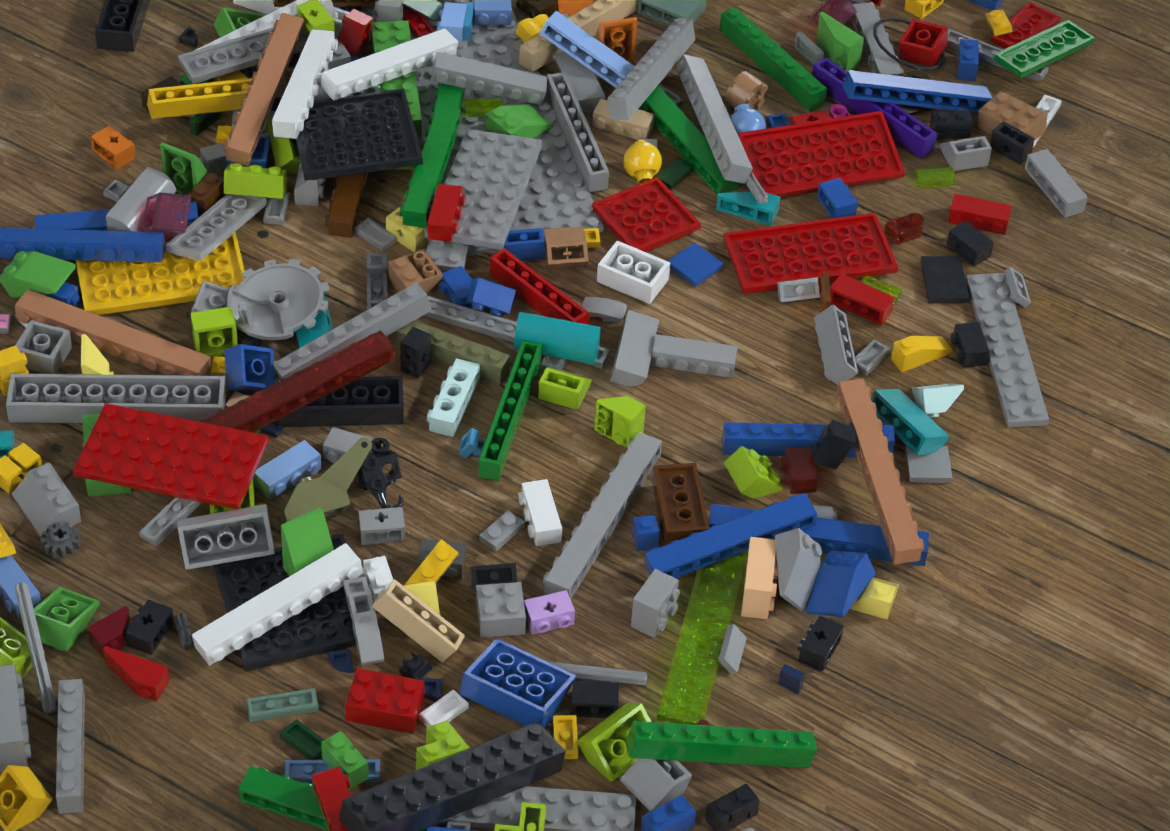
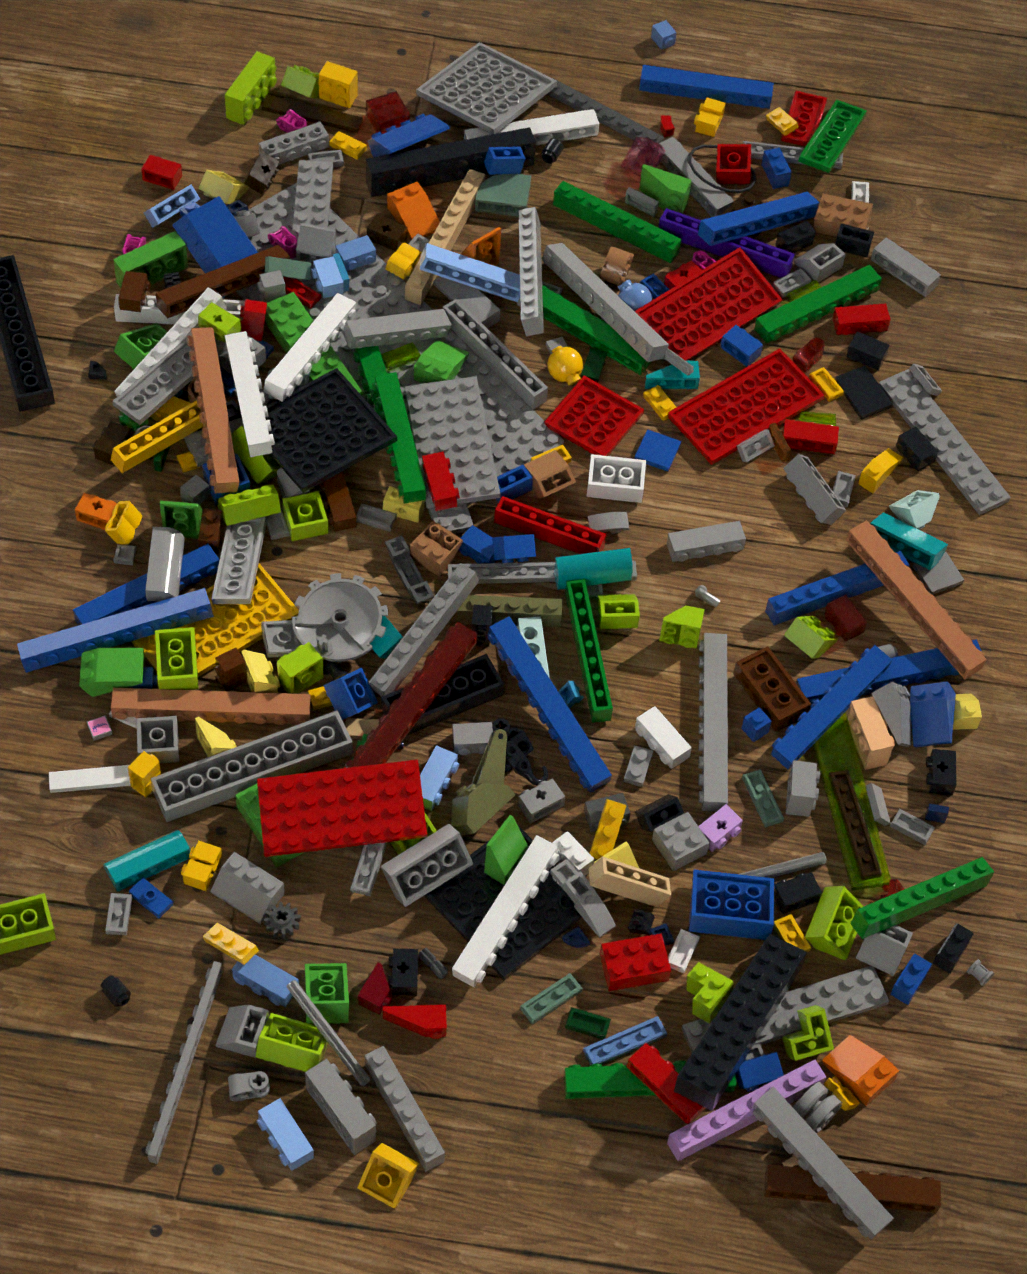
camera: 25 degrees left, 10 degrees up
clear pink slope [141,192,191,241] -> none
bright green piece [321,731,368,790] -> none
tan brick [592,99,654,140] -> none
light grey brick [610,310,659,386] -> none
black brick [811,420,856,470] -> none
none -> yellow brick [105,501,142,545]
none -> lime brick [155,627,199,690]
none -> reddish brown piece [214,648,247,691]
none -> light yellow slope [241,650,280,693]
none -> lime brick [282,491,328,541]
none -> blue brick [488,616,612,793]
none -> yellow plate [643,385,676,421]
none -> light grey arm [695,585,720,608]
none -> sand green tile [742,769,784,827]
none -> green brick [754,264,882,344]
none -> light grey plate [772,269,811,298]
none -> yellow tile [808,367,844,402]
none -> dark brown tile [828,770,882,880]
none -> light grey tile [890,809,935,845]

